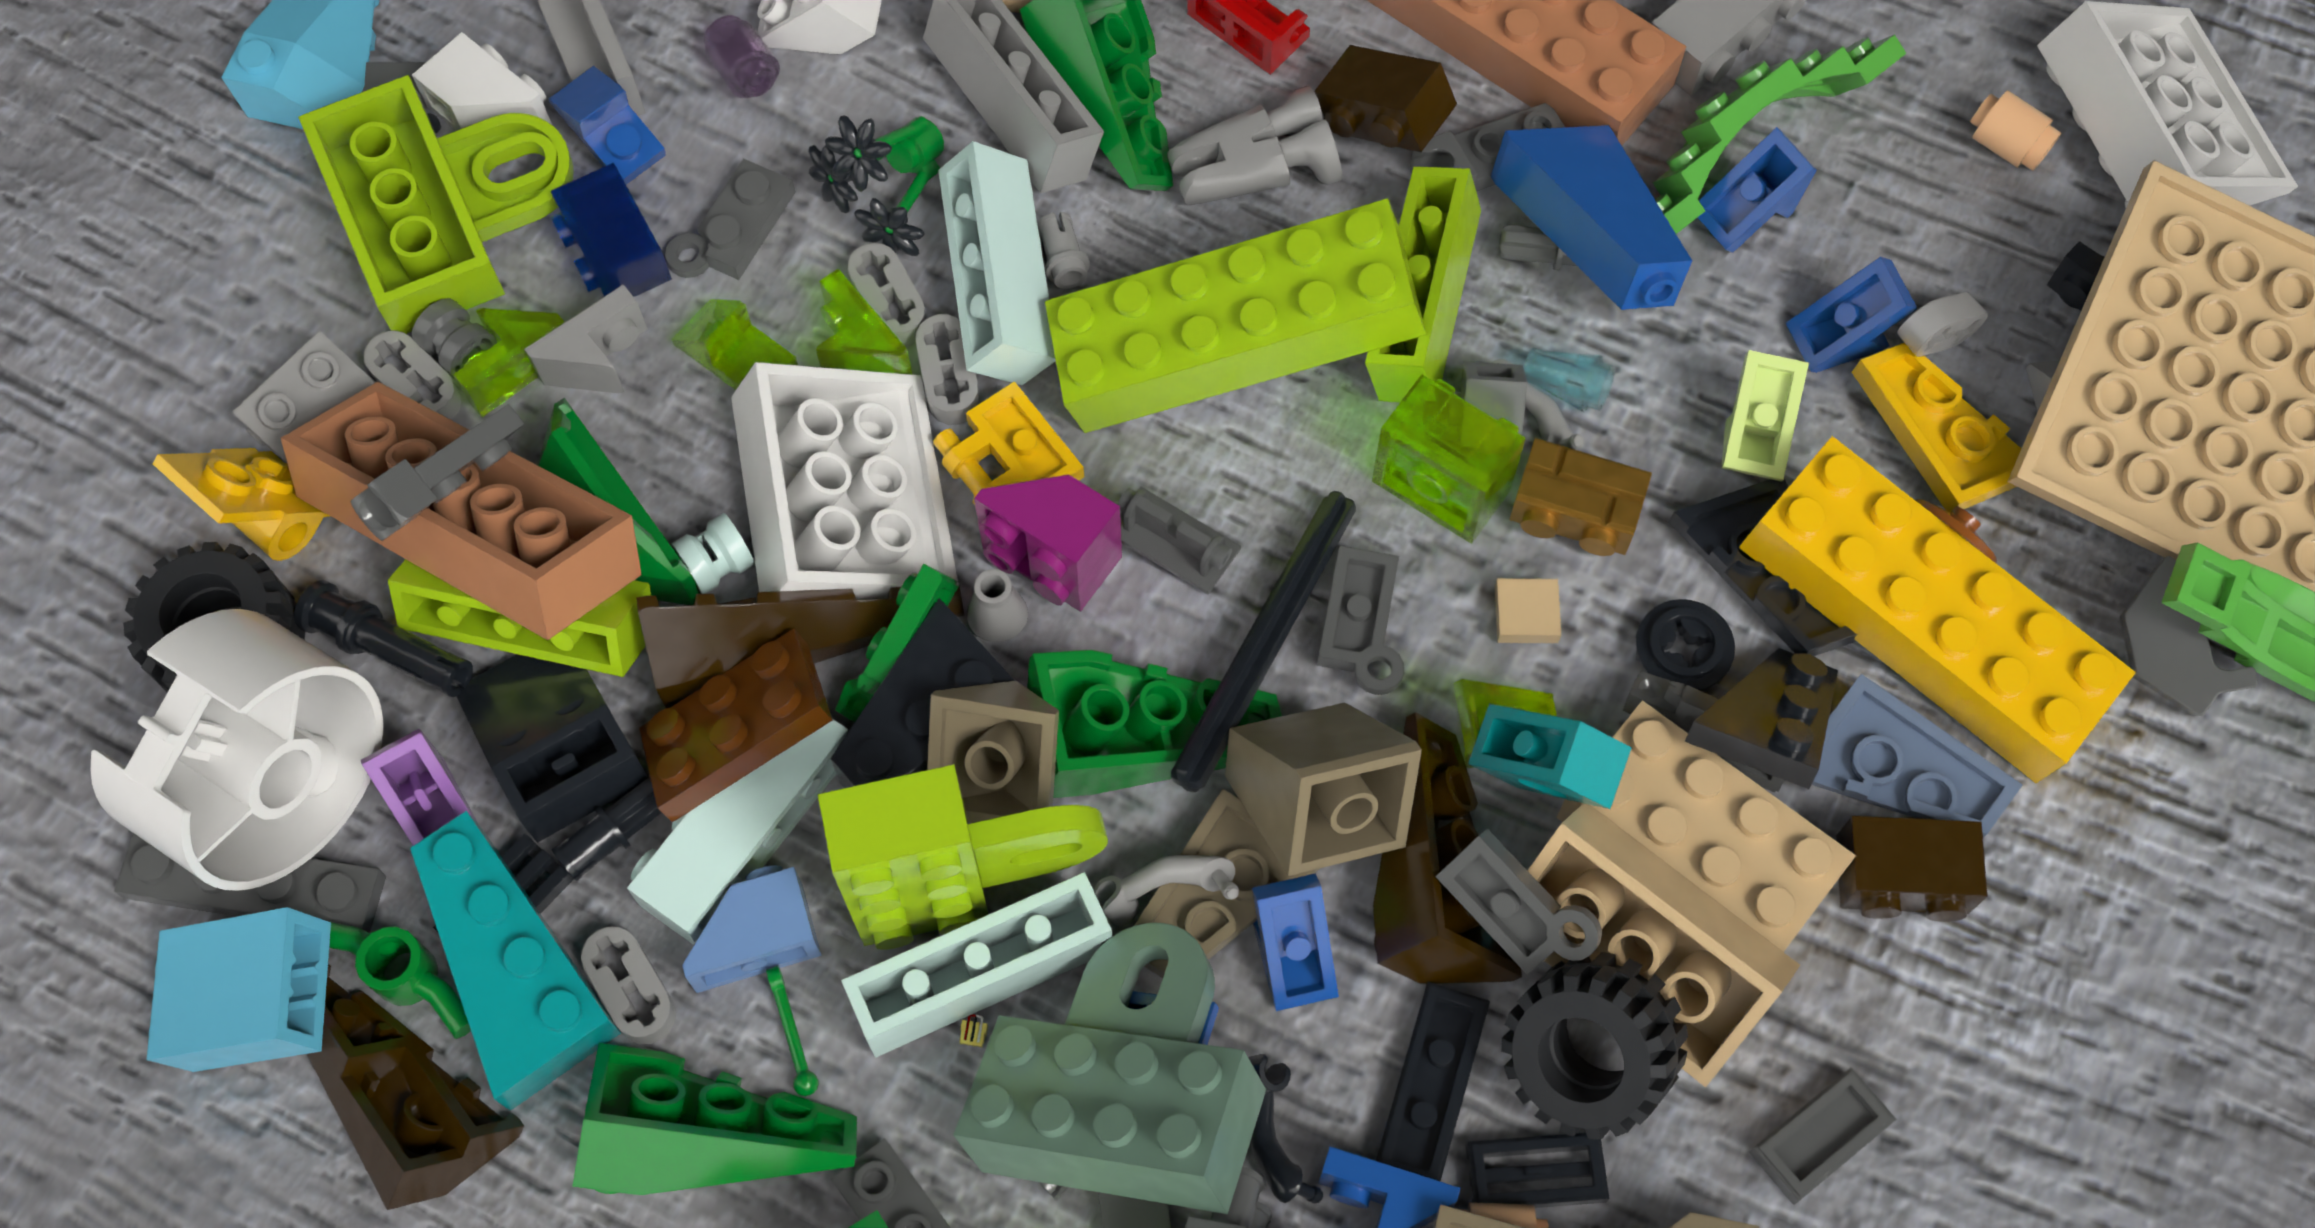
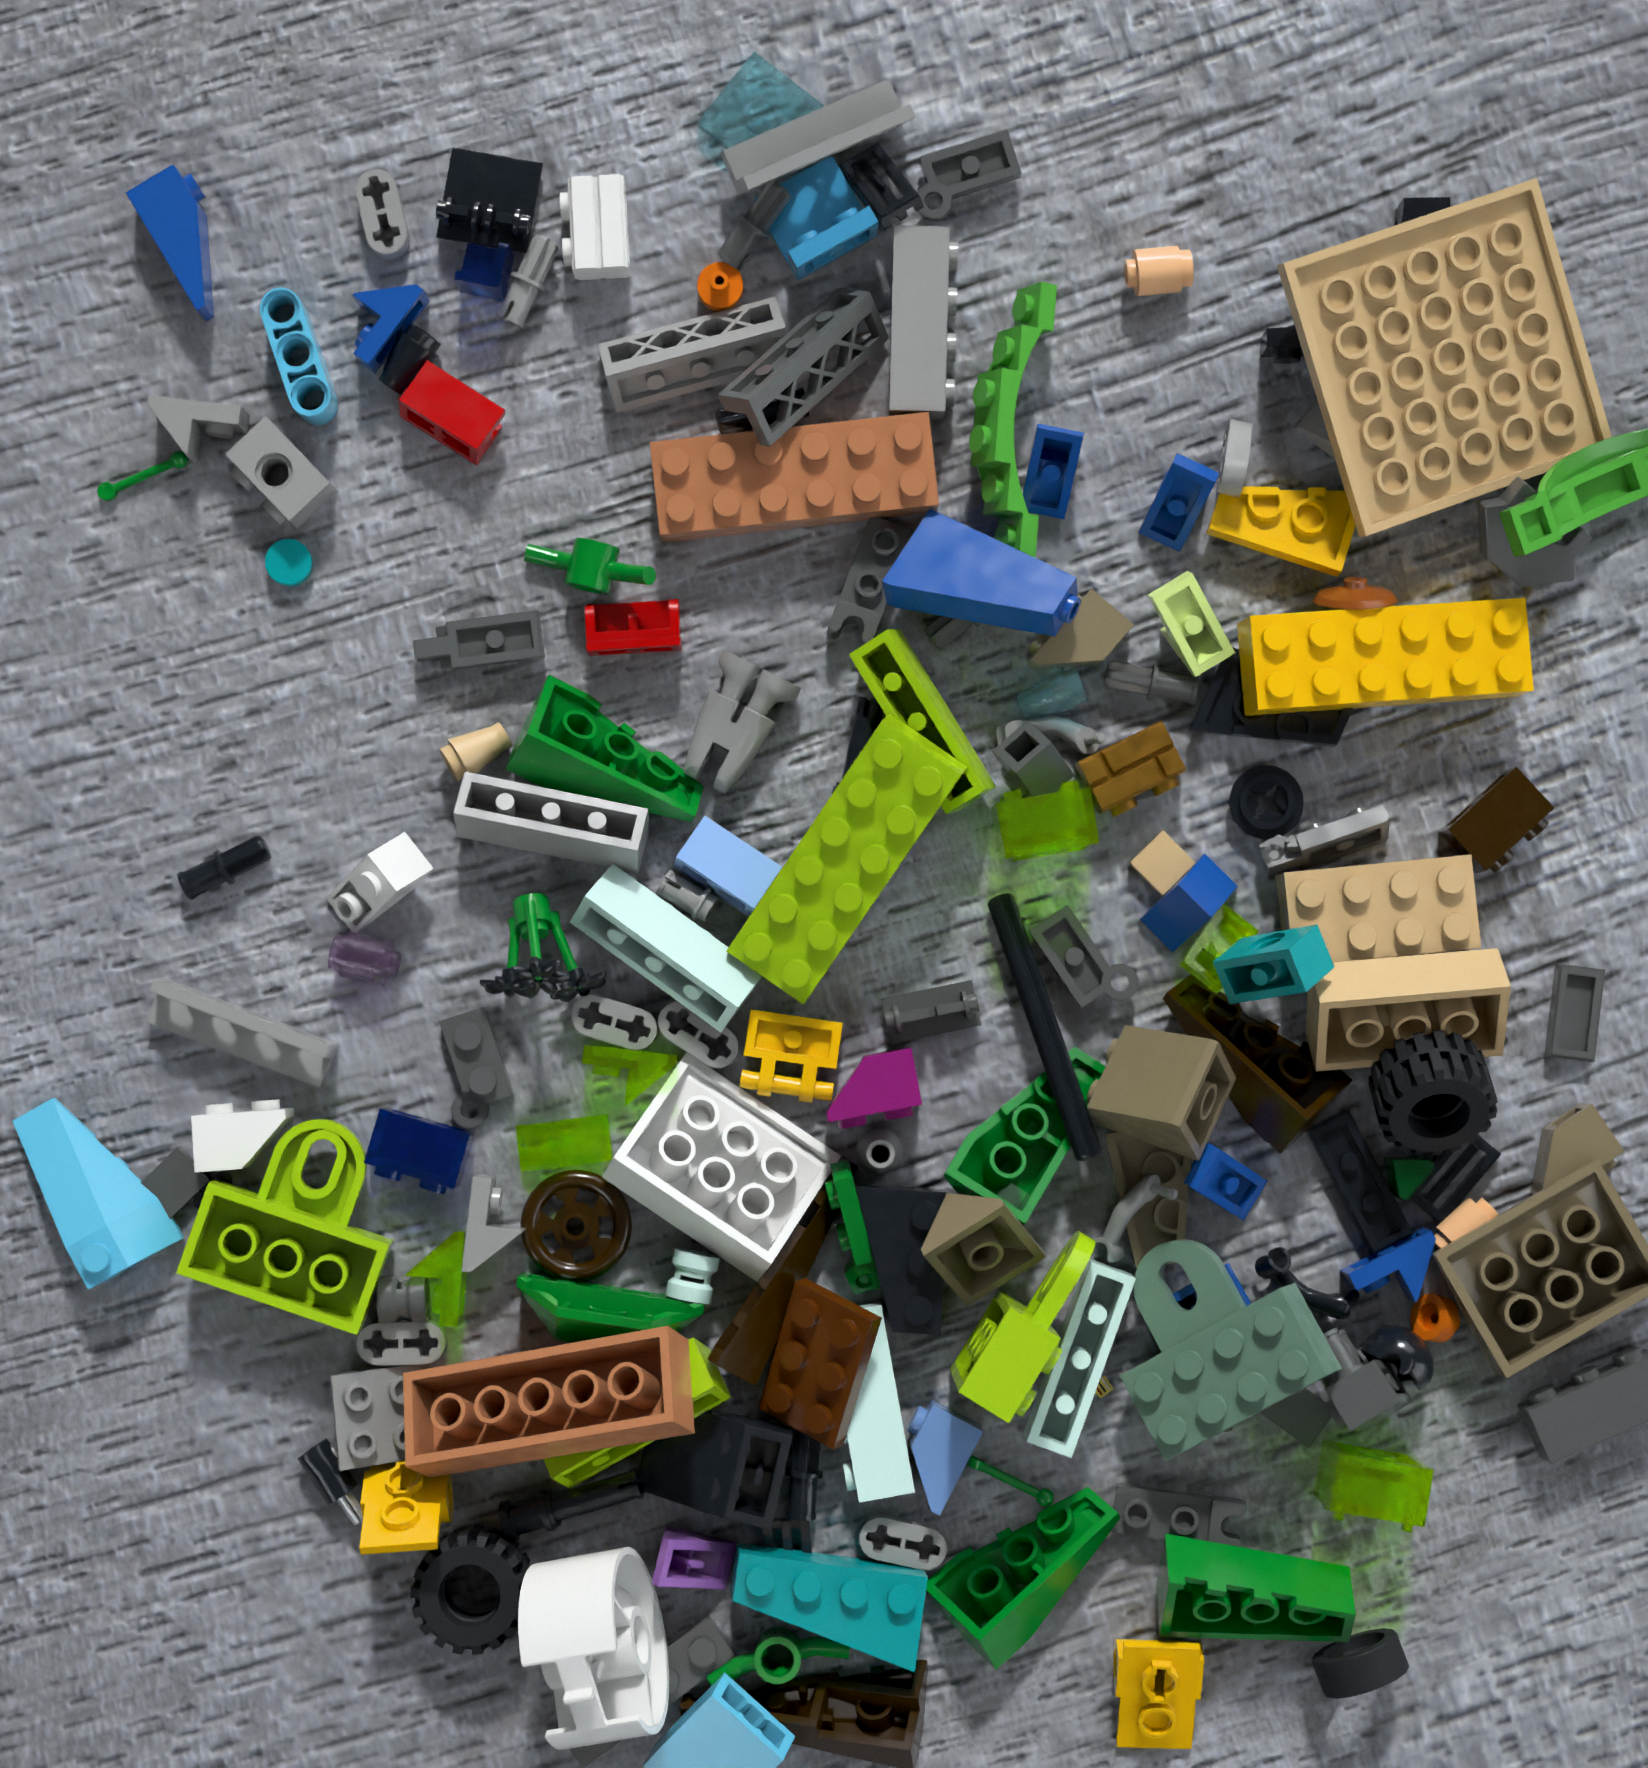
camera: 45 degrees left, 20 degrees up
dark grey plate [350,404,524,541] -> none
blue slope [549,66,666,189] -> none
dark brown brick [1314,45,1457,153] -> none
dark grey hinge [1436,828,1602,975] -> none
wing [1685,648,1838,789] -> none
sand blue wing [1812,674,2023,838] -> none
white slope [2037,1,2298,207] -> none
none -> black piece [297,1438,363,1525]
none -> dark brown plate [520,1170,632,1282]
none -> light blue hinge [673,815,782,917]
none -> dark tan slope [1028,588,1134,671]
none -> dark grey axle [1104,660,1199,705]
none -> blue slope [1139,854,1238,952]
none -> dark green slope [1384,1157,1435,1201]

